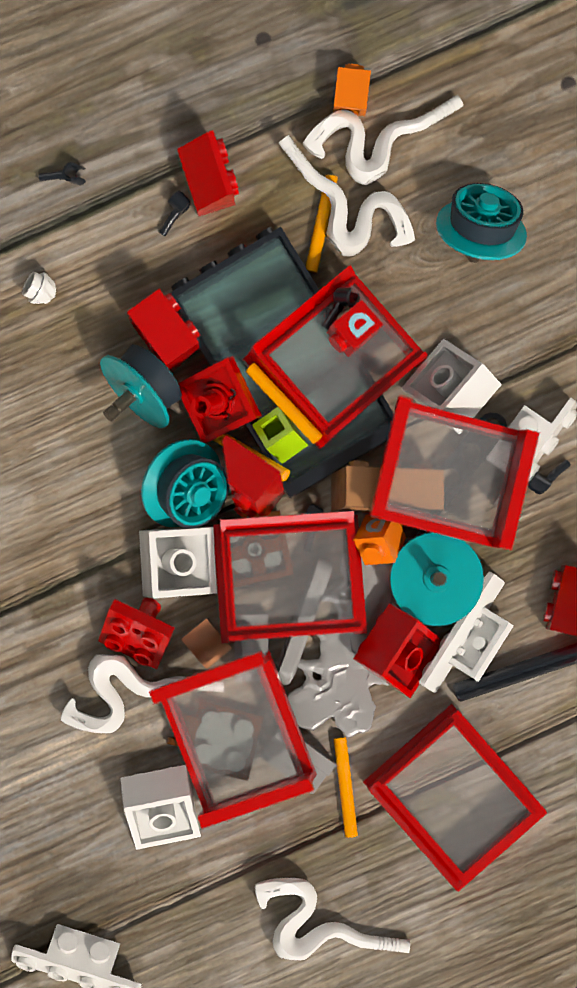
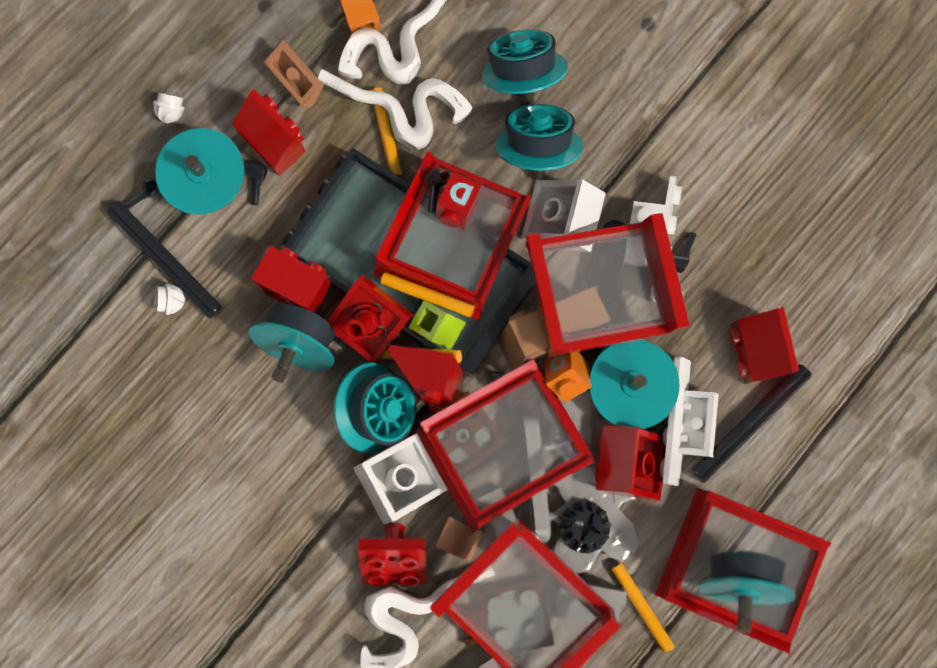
camera: 30 degrees left, 5 degrees down
none -> black axle [106,201,222,319]
none -> white plate [153,93,185,123]
none -> teal piece [155,128,244,215]
none -> nougat slope [264,40,324,107]
none -> teal piece [496,104,583,180]
none -> black gear [559,501,612,554]
none -> piece [697,551,795,633]

